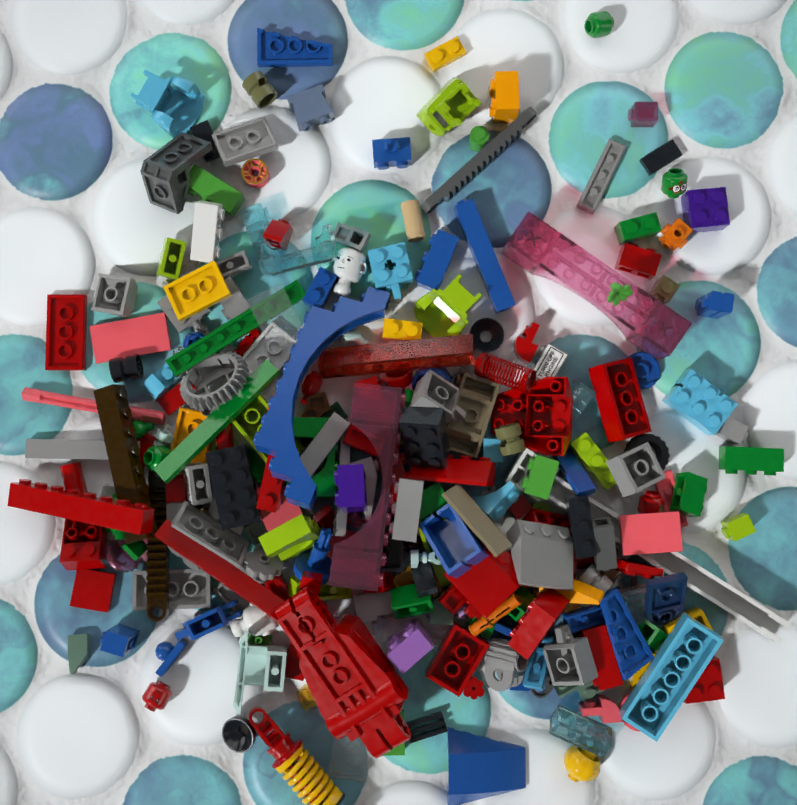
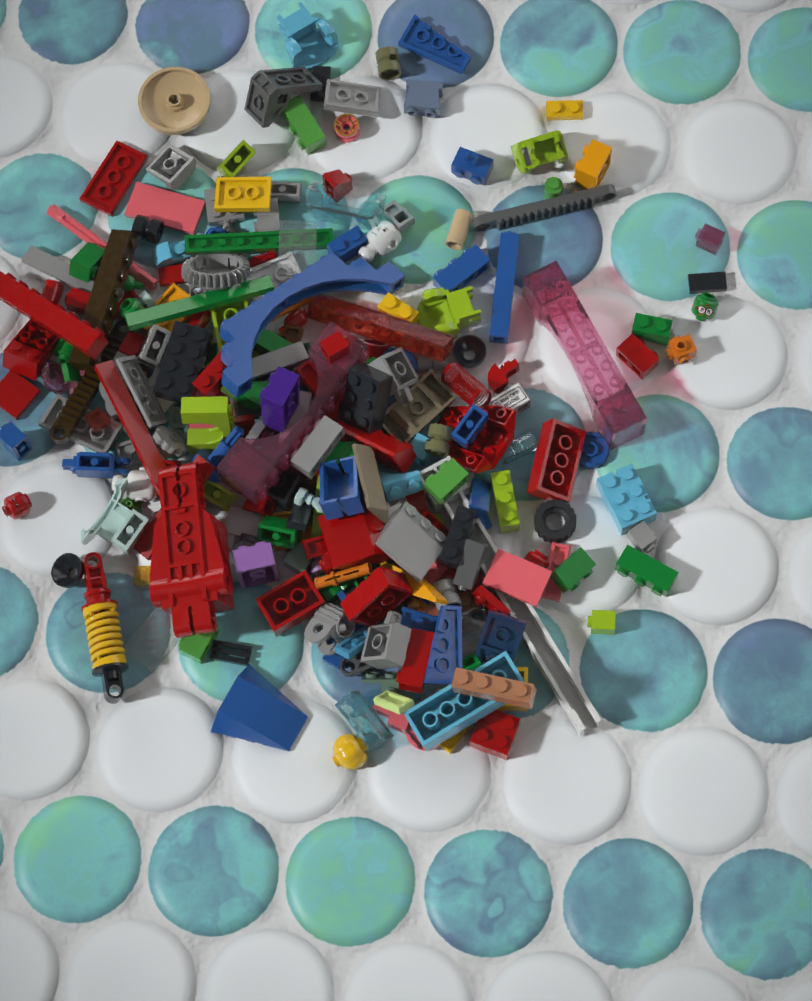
camera: 30 degrees right, 15 degrees down
blue tile [155,638,189,677] -> none
white brick [190,200,225,263] -> none
clear light blue slope [239,203,271,250] -> none
light aqua arm [340,330,369,349] -> none
medium azure hinge [367,242,413,301] -> none
red plant [463,676,484,700] -> none
light grey tile [576,138,627,215] -> none
green head [584,11,614,38] -> none
light grey brick [606,442,666,497] -> none
bright green plant [607,282,633,306] -> none
olive brick [648,275,680,305] -> none
dark purple brick [681,187,730,233] -> none
blue brick [695,291,735,319] -> none
none -> red brick [64,287,91,315]
none -> green brick [69,242,105,283]
none -> clear red plate [84,407,111,433]
none -> tan dish [138,67,211,135]
none -> red brick [319,331,351,364]
none -> yellowish green tile [373,690,415,714]
none -> blue brick [451,404,489,449]
none -> nougat brick [451,667,537,709]

